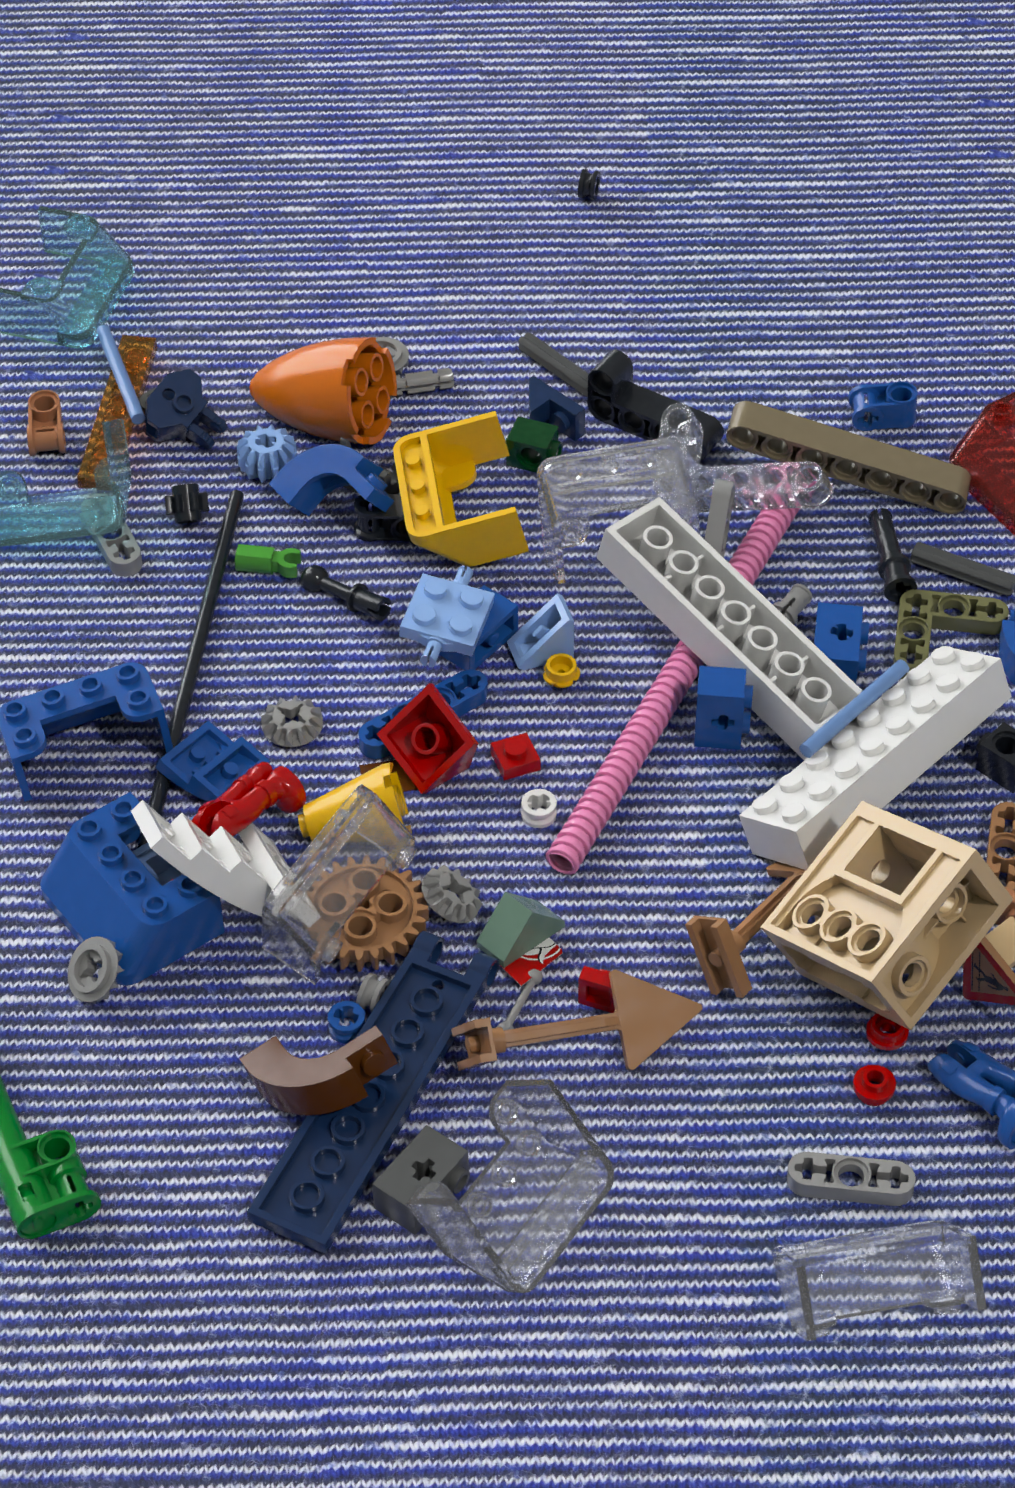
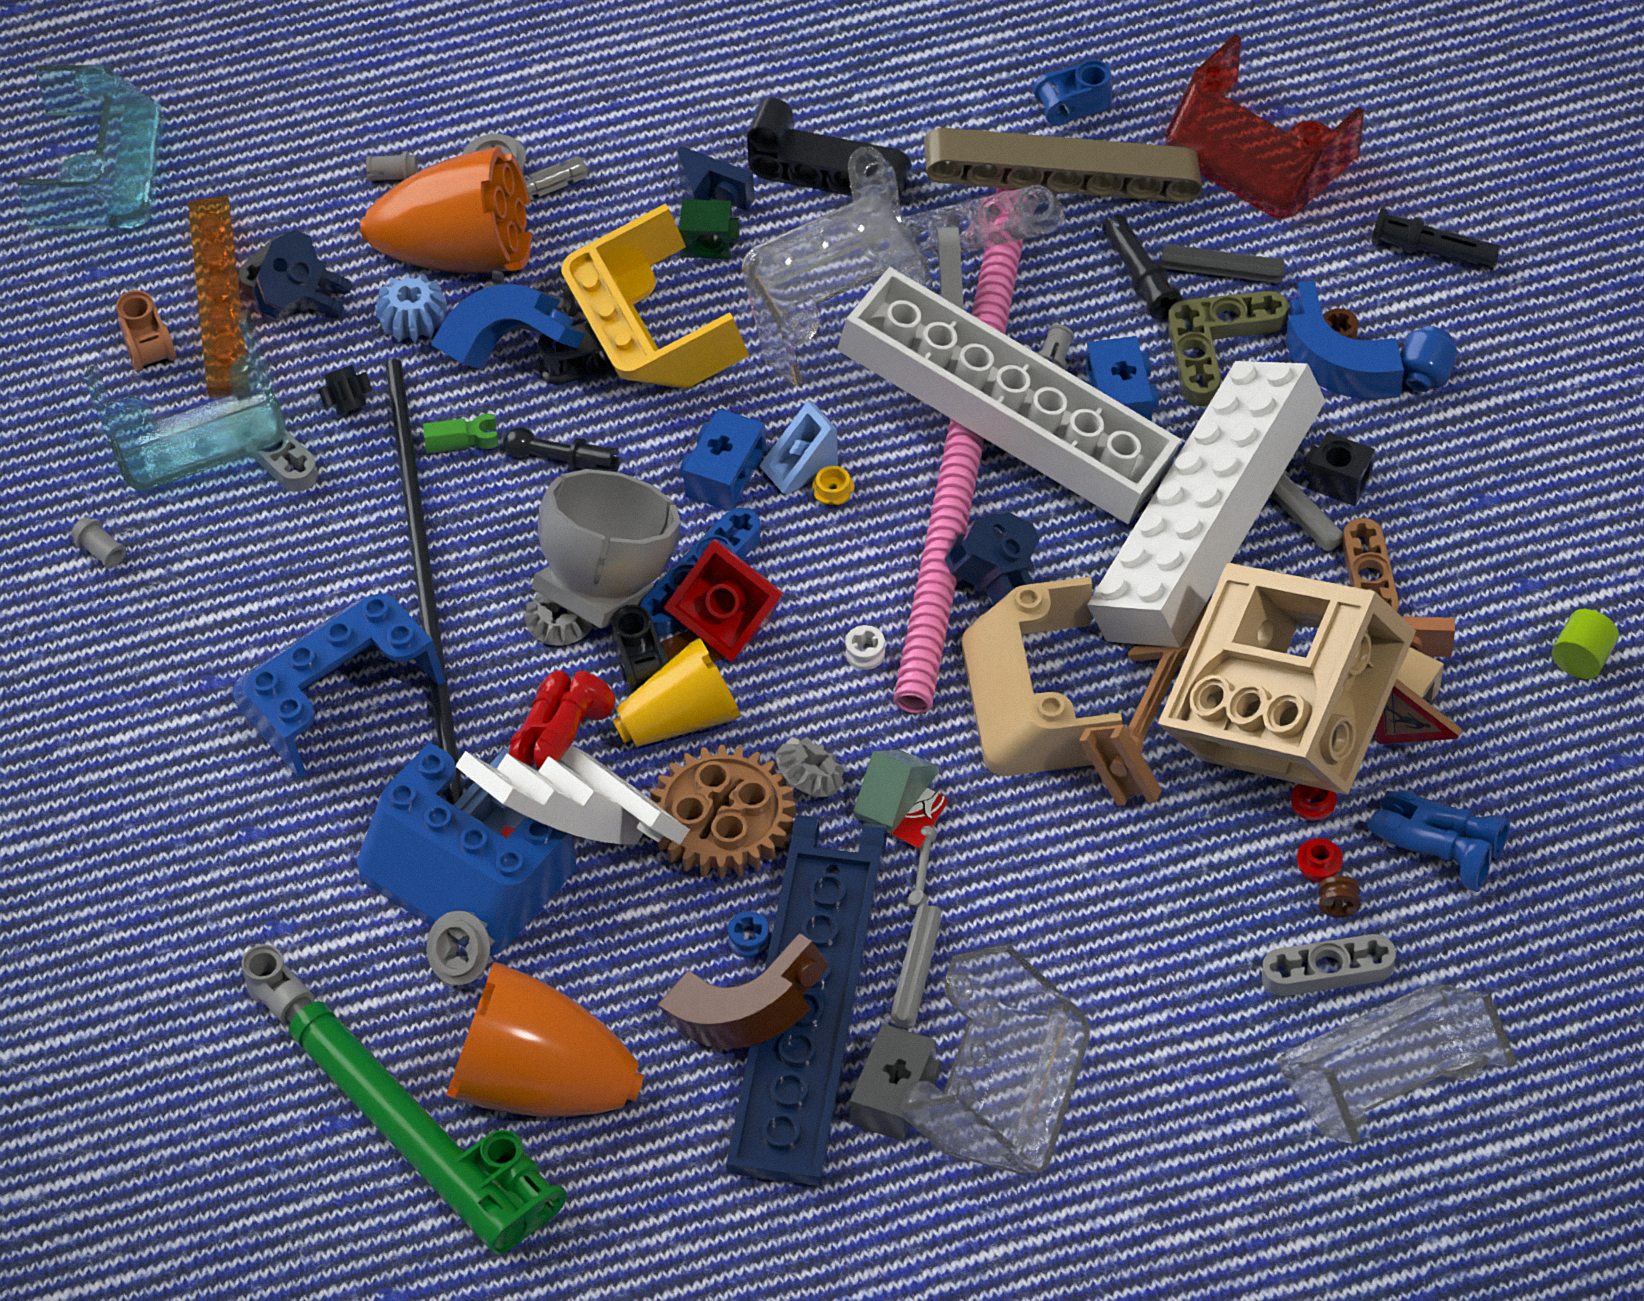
camera: 15 degrees left, 5 degrees up
medium blue bar [96,325,145,424] -> none
blue slope [155,720,270,801] -> none
clear windscreen [262,784,417,985] -> none
light grey bush [356,973,391,1012] -> none
light blue plate [399,565,495,667] -> none
medium nougat piece [451,970,703,1071] -> none
red plate [490,732,541,780] -> none
dark grey axle [518,332,589,397] -> none
red plate [578,966,615,1013] -> none
blue brick [694,666,753,750] -> none
medium blue bar [799,659,909,758] -> none
none -> light grey pin [366,151,418,182]
none -> orange cylinder [446,962,645,1117]
none -> light grey plate [531,469,681,628]
none -> black piece [612,605,669,693]
none -> light grey axle [890,904,942,1029]
none -> dark blue hinge [944,512,1040,604]
none -> tan windscreen [962,577,1122,776]
none -> light grey axle [1270,472,1343,552]
none -> reddish brown bush [1318,876,1360,918]

